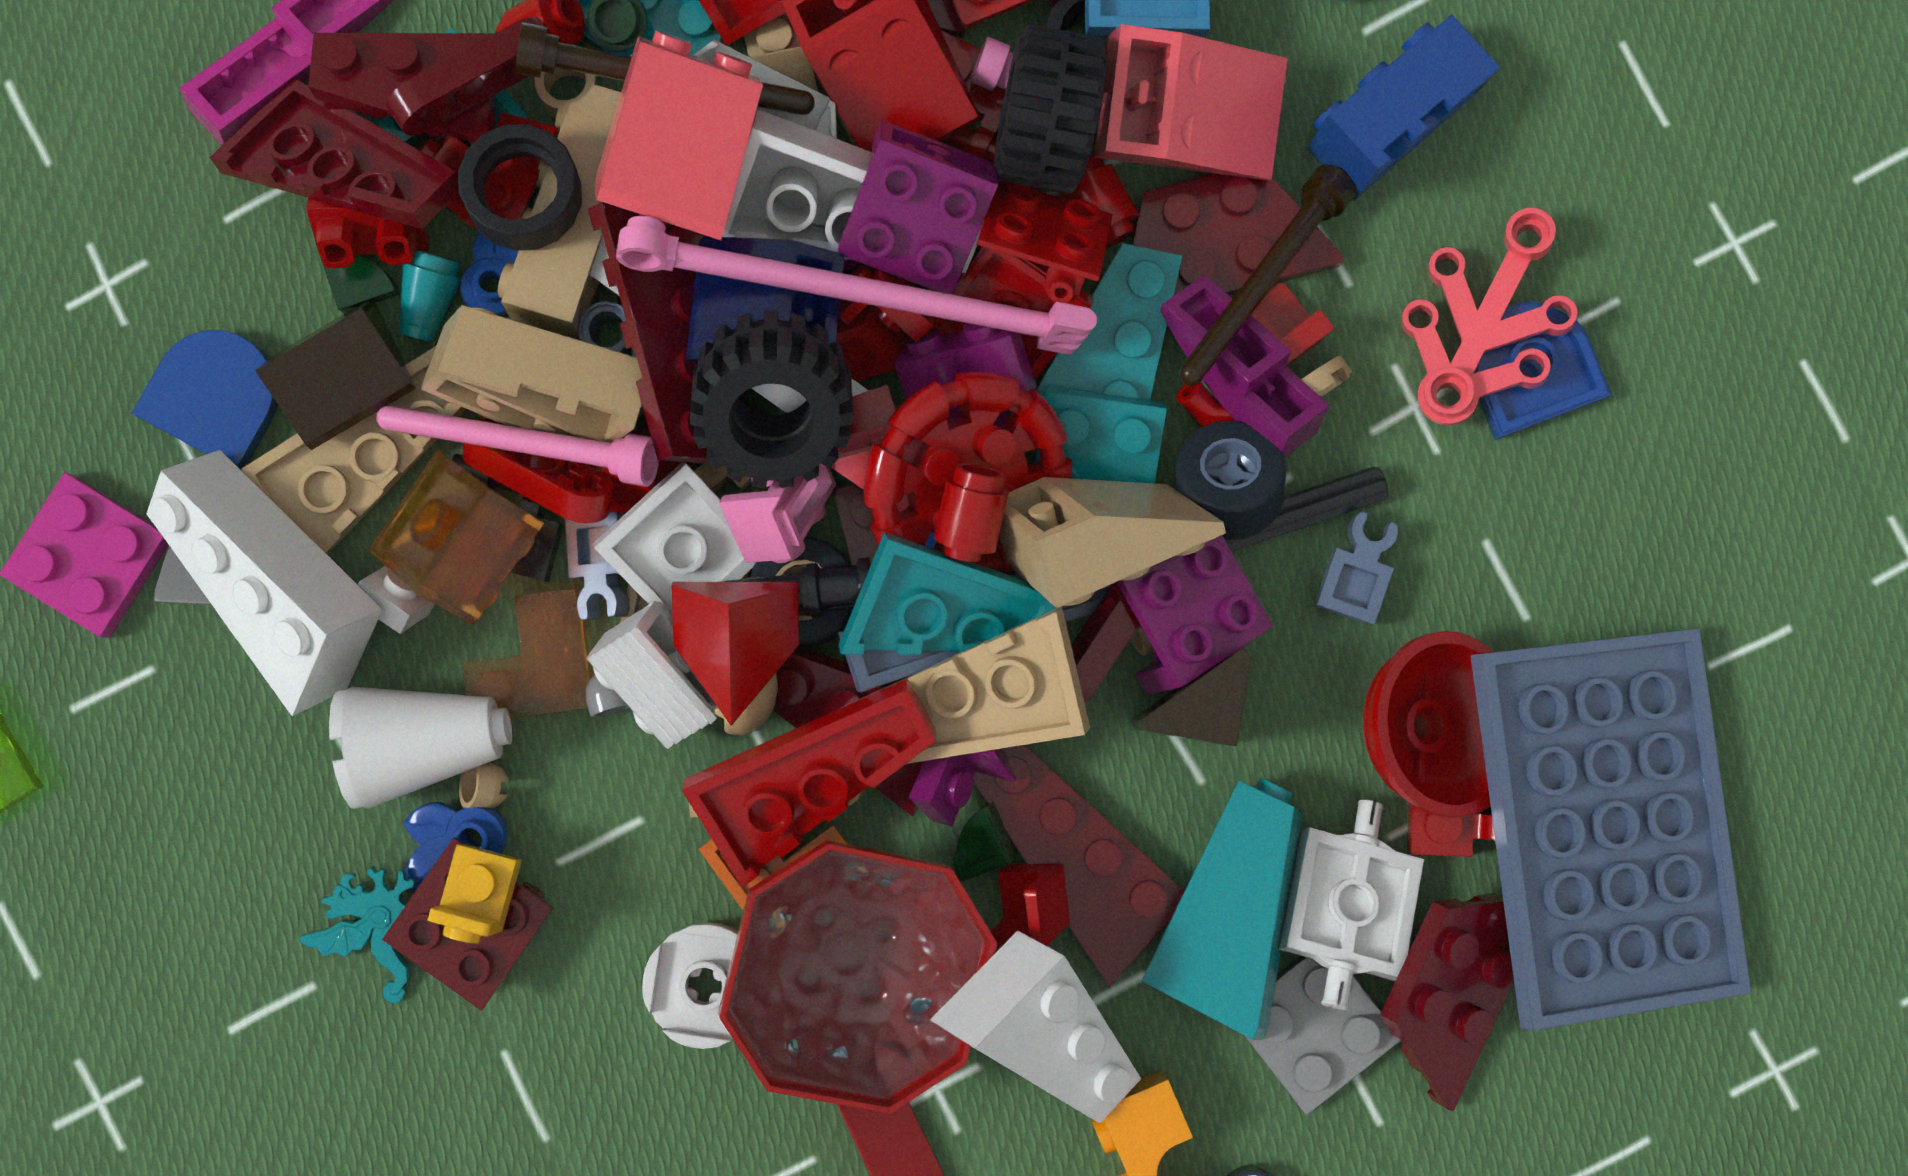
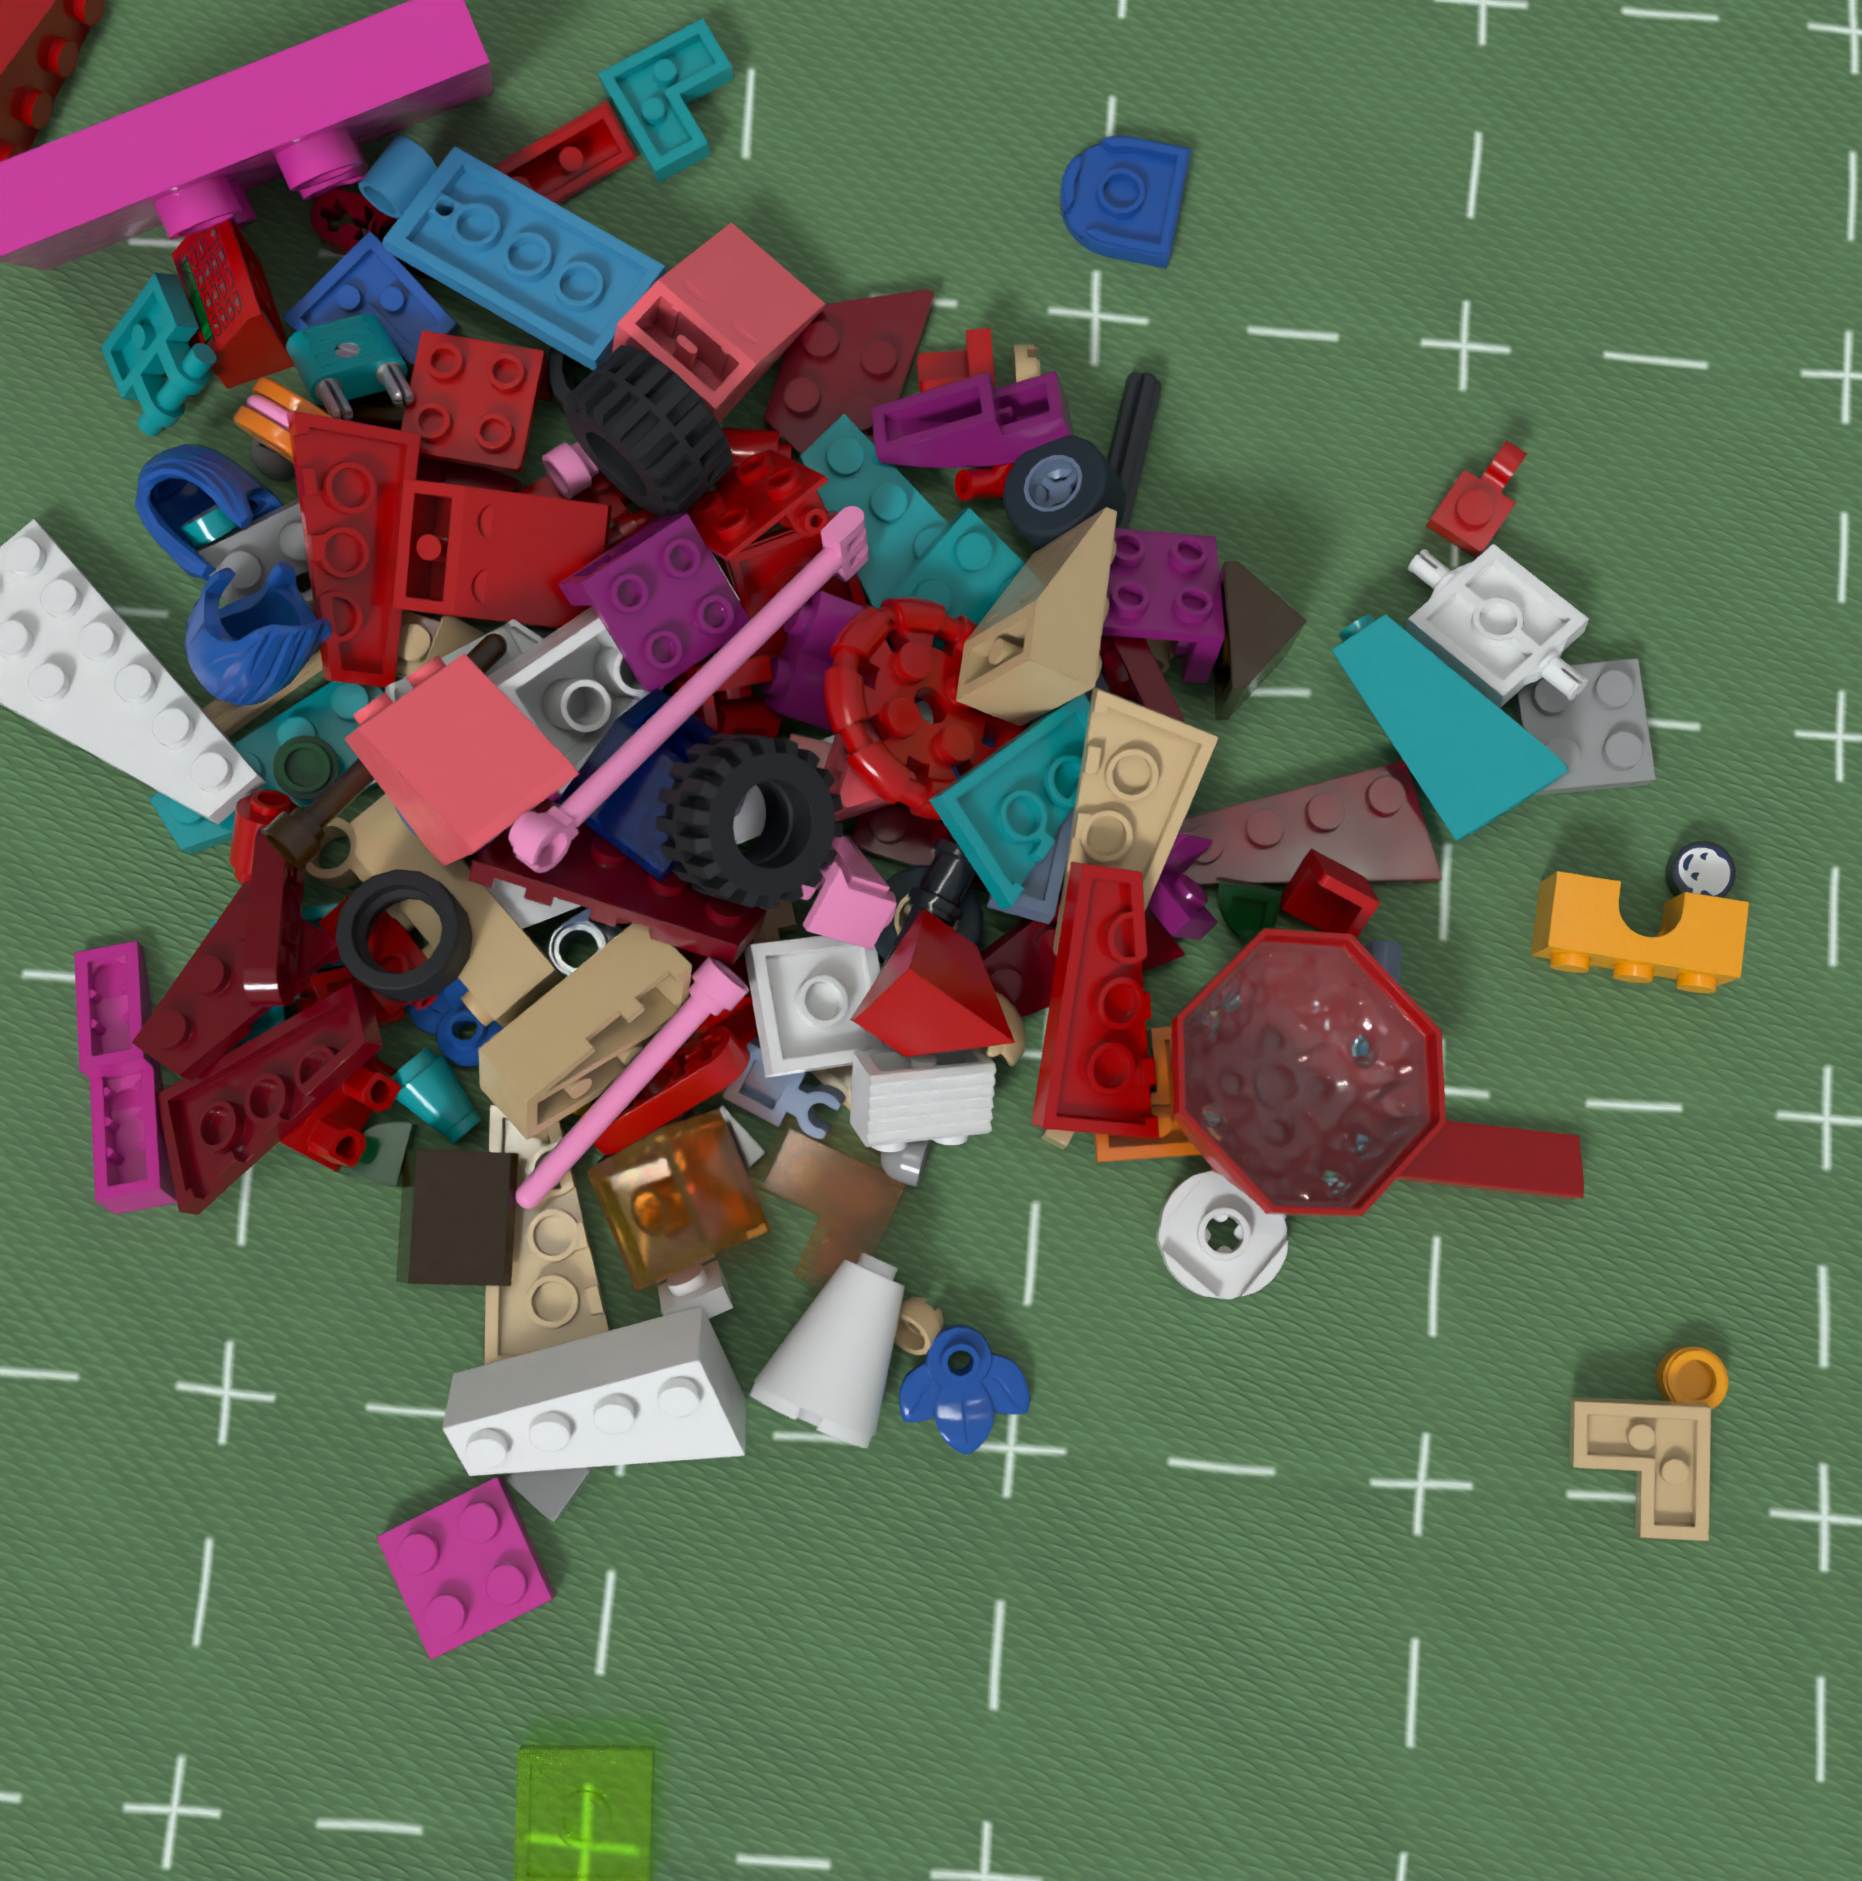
camera: 60 degrees left, 5 degrees down
blue tile [131,330,278,469] -> none
teal piece [300,866,417,1003] -> none
dark red hinge [382,838,554,1011] -> none
yellow bracket [427,844,522,944] -> none
white wedge [930,930,1141,1123] -> none
red brick [934,463,1009,562] -> none
dark brown piece [1179,164,1356,386] -> none
blue wedge [1307,15,1501,201] -> none
sand blue plate [1313,511,1398,626] -> none
red hat [1363,631,1494,818] -> none
dark red wing [1380,893,1514,1112] -> none
coral plant [1401,208,1578,426] -> none
sand blue plate [1470,628,1751,1031] -> none

